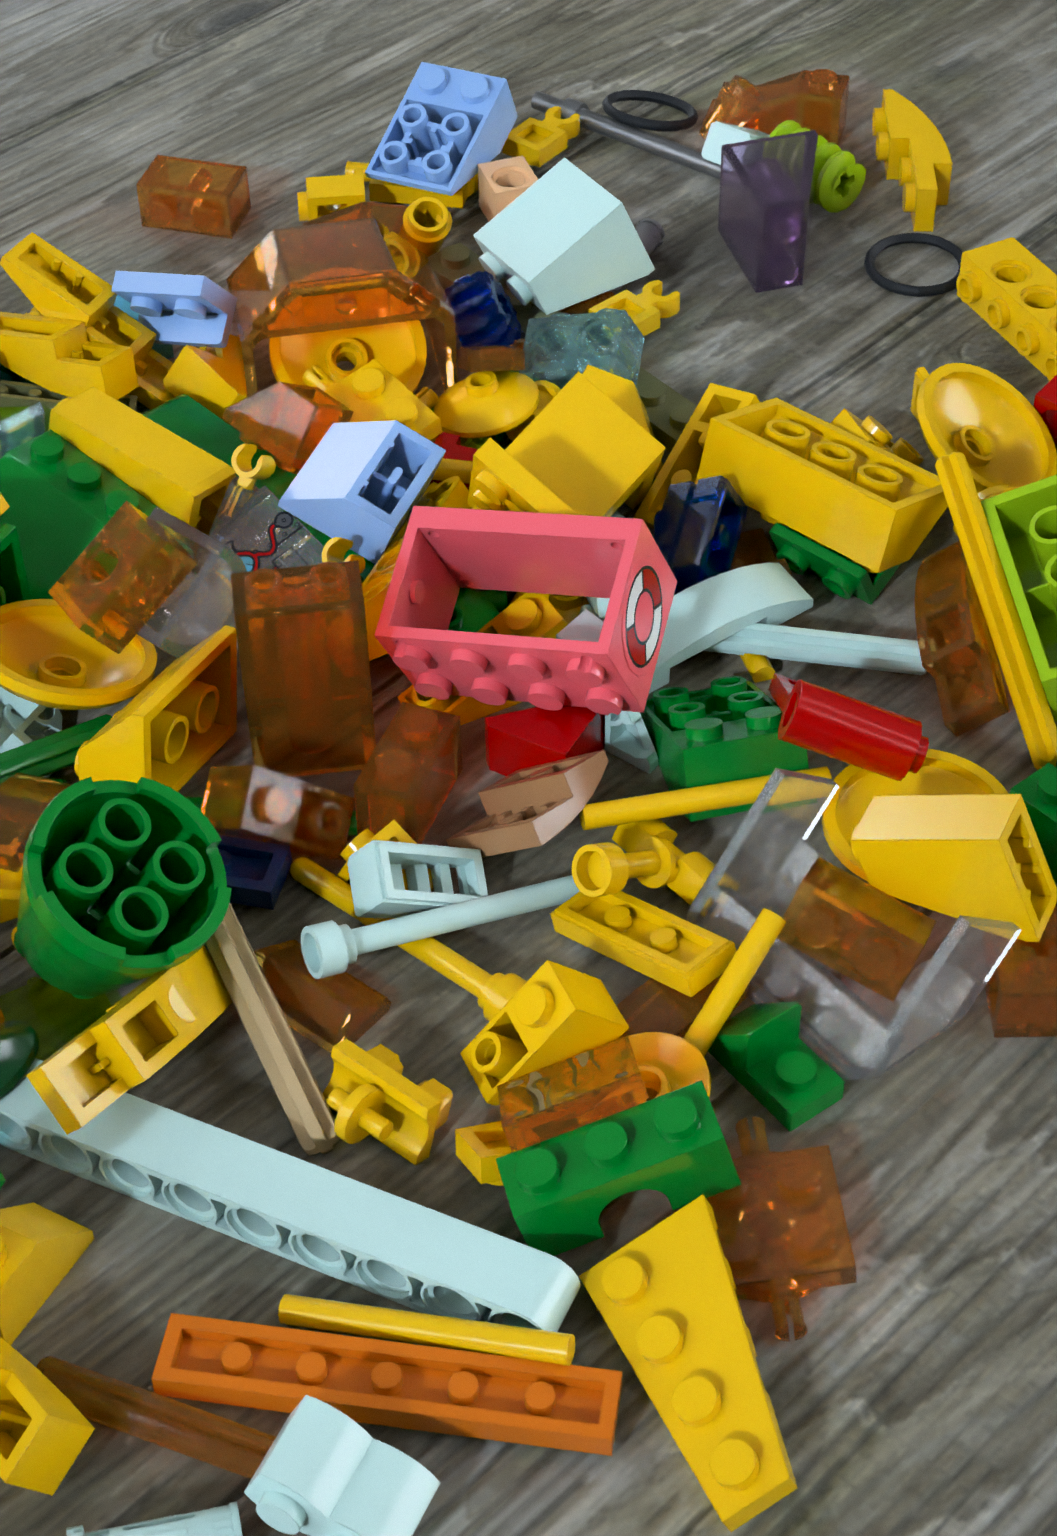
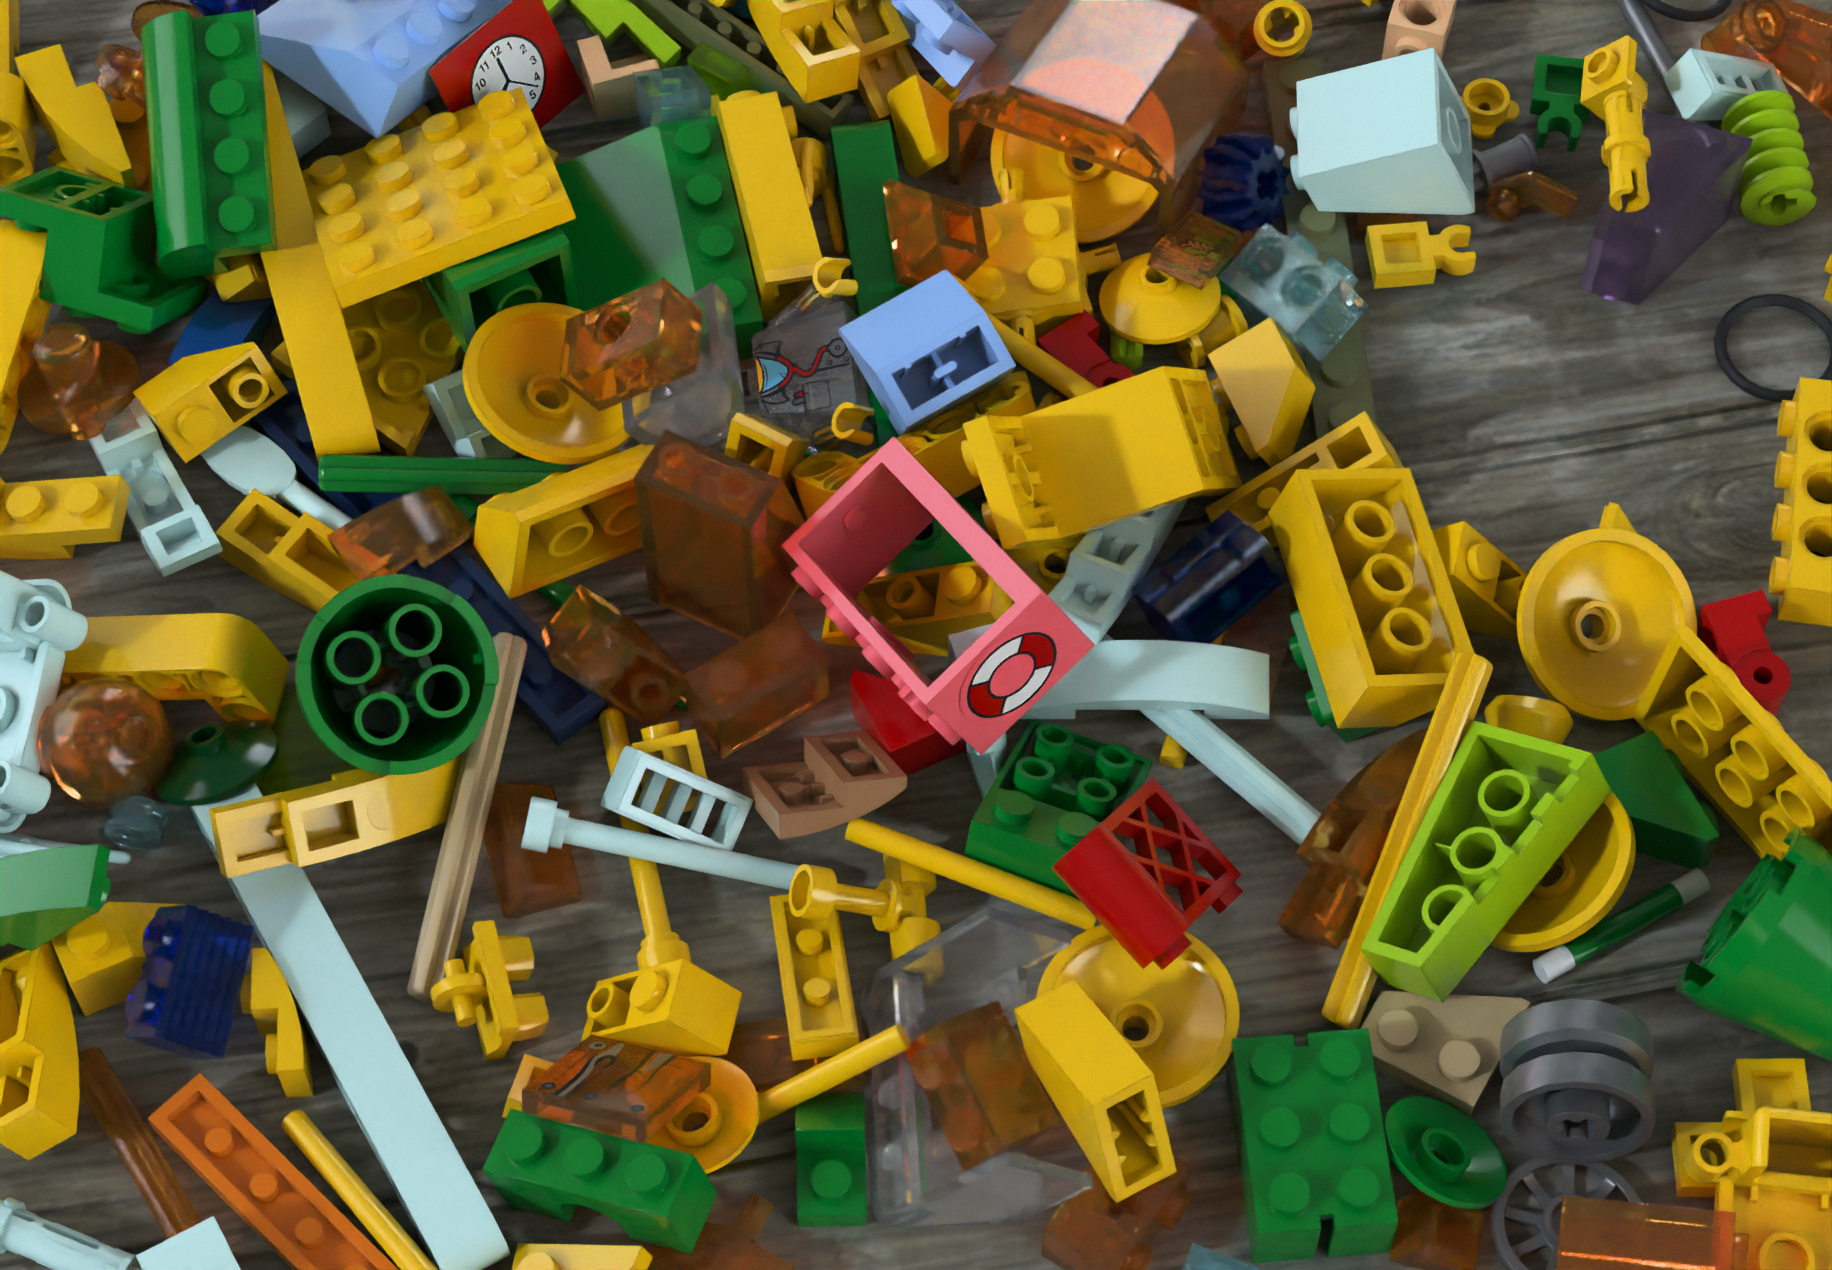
camera: 35 degrees right, 15 degrees up
none -> clear blue brick [124,905,256,1060]
none -> yellow slope [240,947,313,1098]
none -> clear orange arm [1486,170,1578,222]
none -> green plate [1529,54,1590,152]
none -> yellow bracket [1580,35,1648,130]
none -> yellow pin [1601,90,1651,213]

